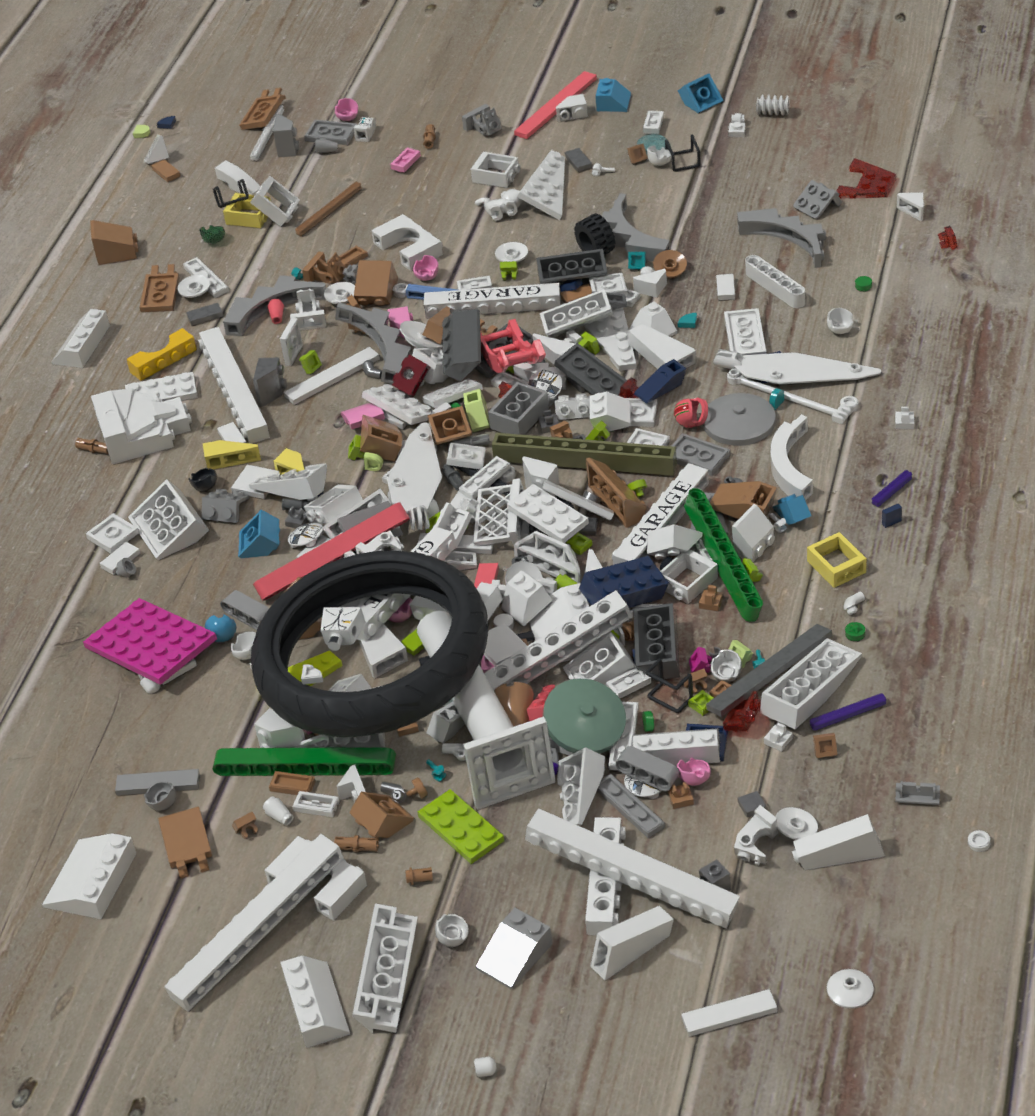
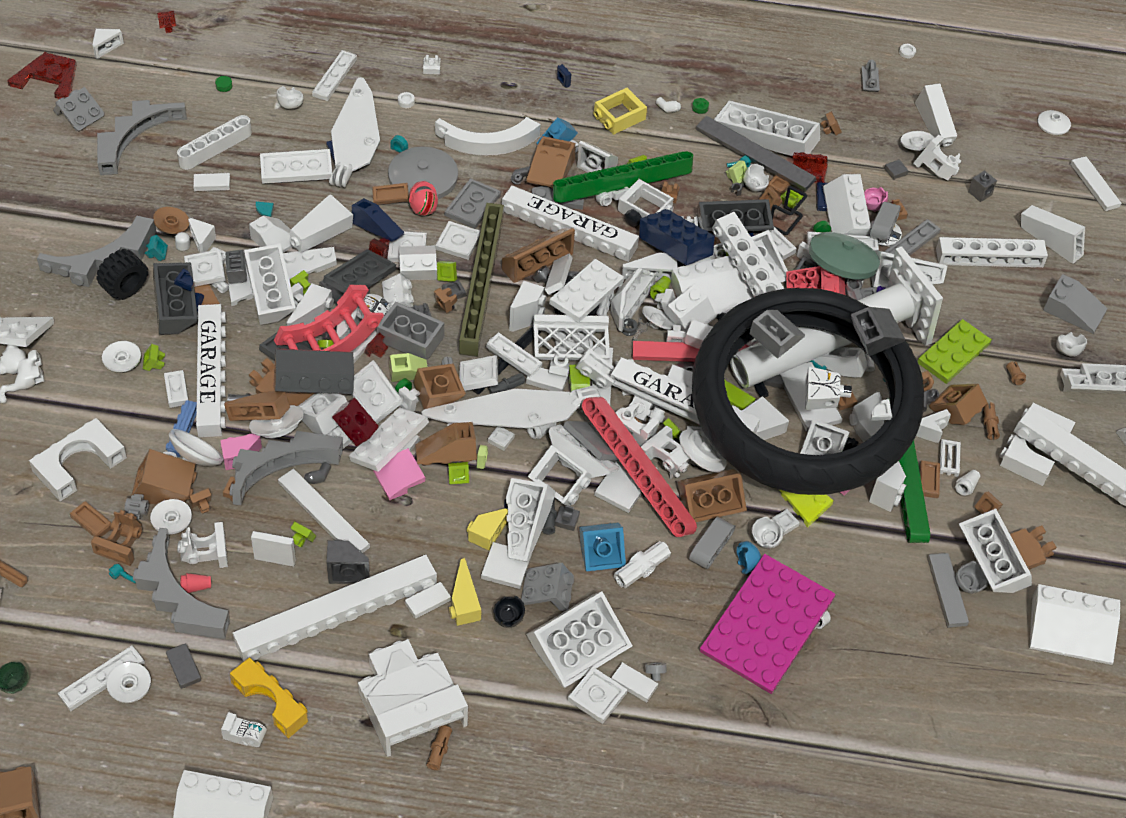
camera: 105 degrees left, 10 degrees up
white plate [125,372,198,402] -> none
medium nougat tile [139,264,179,312] -> none
white dish [288,523,324,548] -> none
bright pink hair [413,255,439,281] -> none
white brick [525,808,740,928] -> none
lime tile [627,479,647,498] -> none
white slope [647,524,703,559] -> none
dark pink tile [689,646,712,673] -> none
white hinge [727,369,852,424] -> none
white tile [764,722,793,752] -> none
dark purple axle [809,693,886,731] -> none
dark purple axle [871,470,912,507] -> none
none -> white dish [169,429,224,466]
none -> dark blue tile [174,268,193,291]
none -> white leg [221,712,267,747]
none -> white tile [312,50,357,101]
none -> medium nougat tile [373,183,409,205]
none -> white piece [614,541,671,588]
none -> light grey slope [750,310,805,359]
none -> flat silver slope [851,307,905,356]
none -> white slope [959,509,1032,593]

